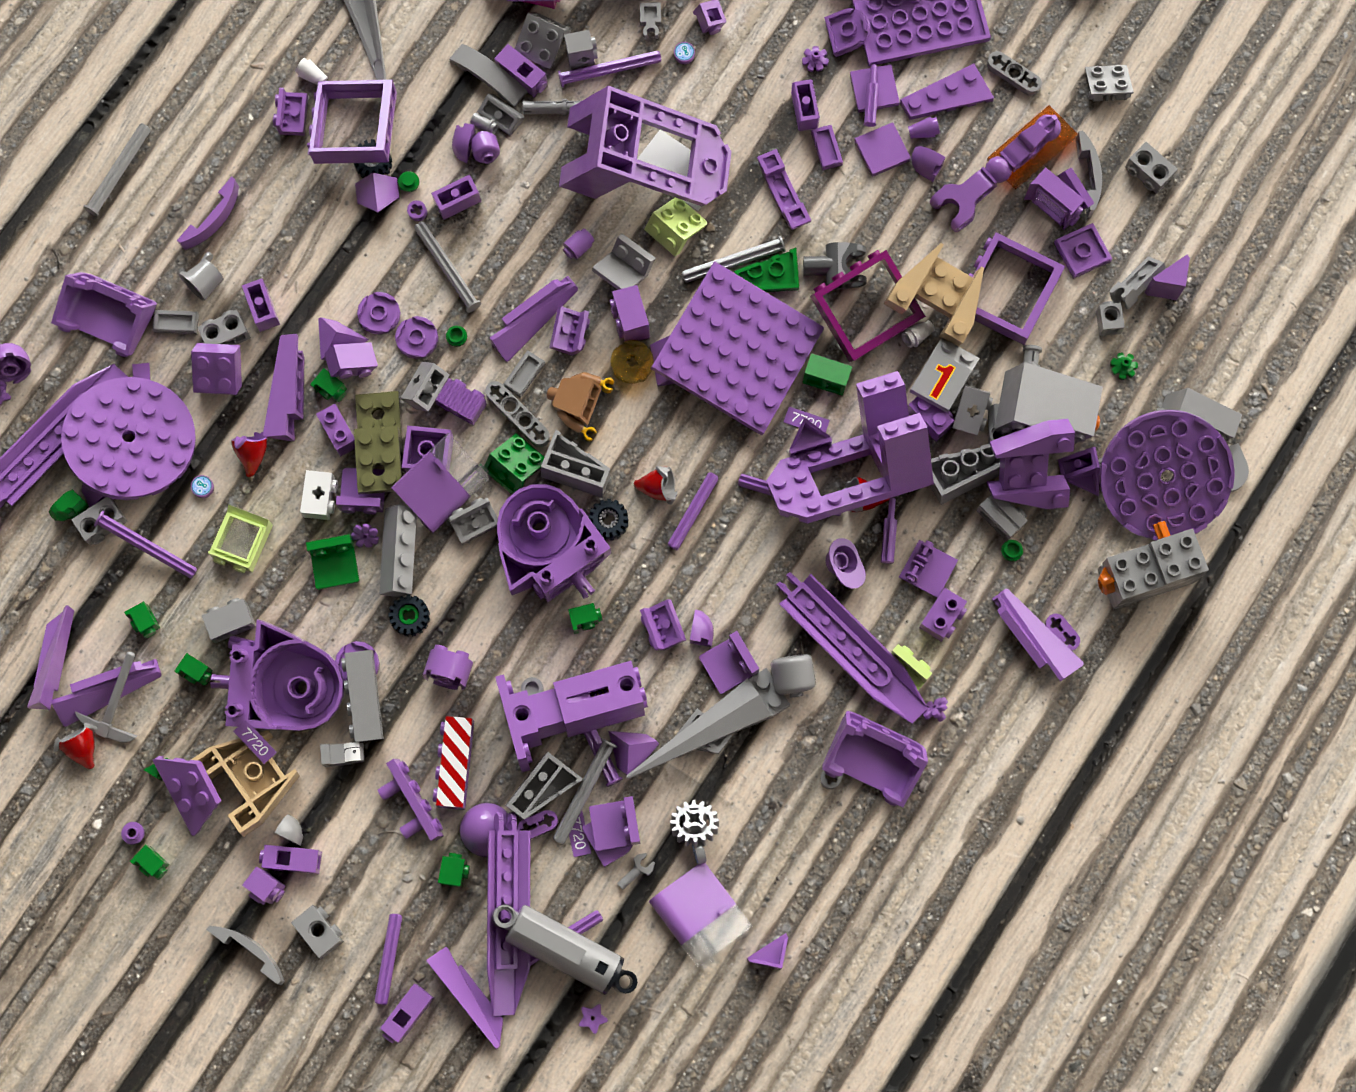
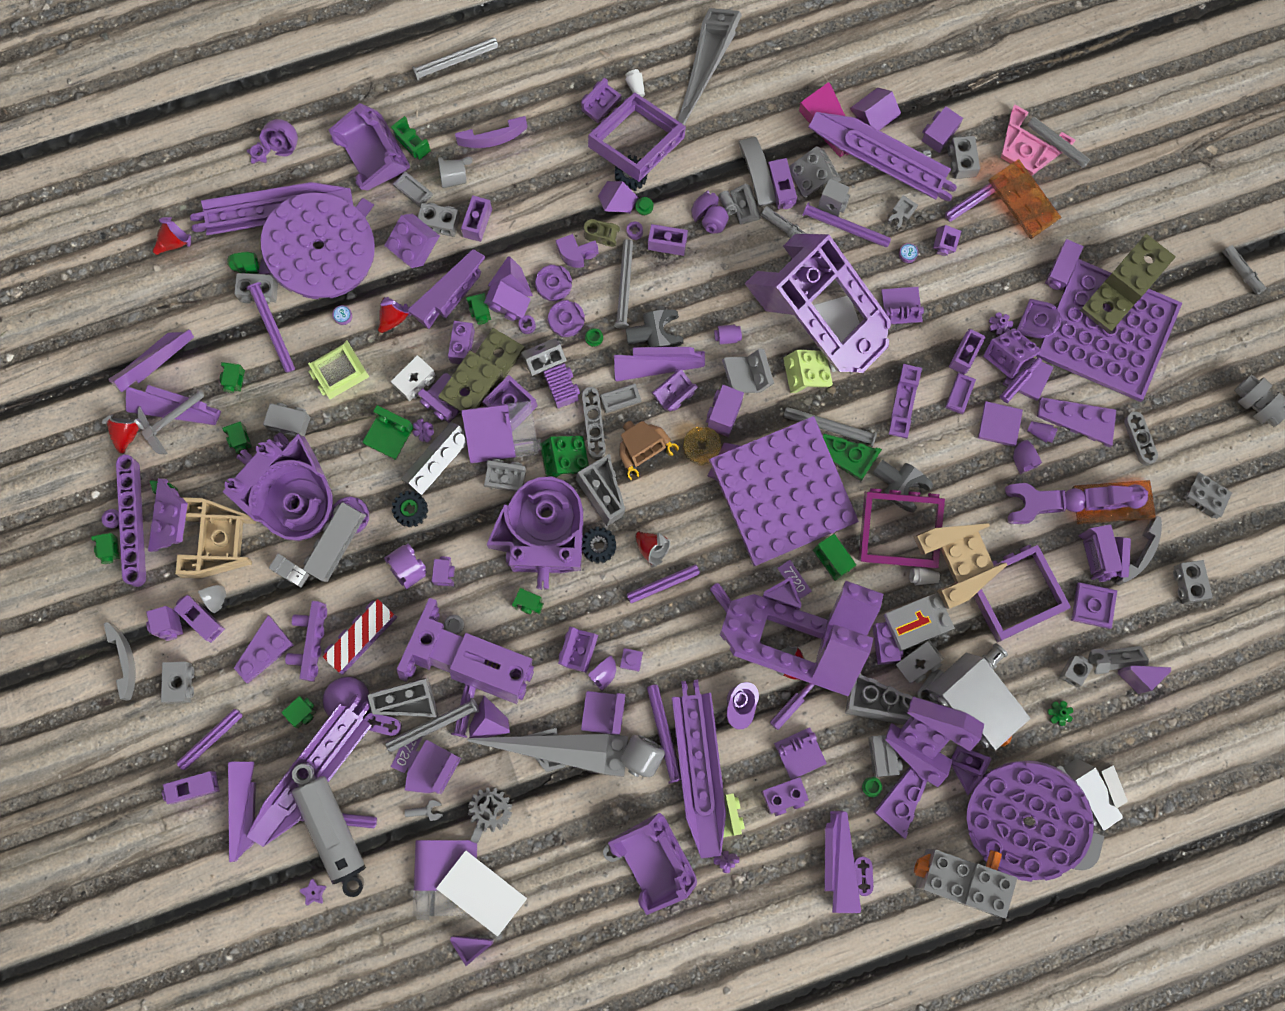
camera: 35 degrees right, 0 degrees up
medium lavender sticker [234,720,277,764] -> none
none -> medium lavender beam [116,454,146,587]
none -> medium lavender wing [234,615,294,684]
none -> green window [391,116,431,160]
none -> medium lavender brick [432,556,455,586]
none -> white sticker [436,851,527,936]
none -> medium lavender bush [519,315,536,334]
none -> medium lavender brick [556,234,599,268]
none -> olive piece [584,219,620,247]
none -> medium lavender plate [620,648,643,672]
none -> dark grey connector [625,310,684,347]
none -> medium lavender axle [647,685,682,784]
none -> medium lavender wing [874,766,927,839]
none -> medium lavender hinge [881,287,924,324]
none -> medium lavender bracket [983,328,1041,379]
none -> white sticker [1101,765,1128,809]

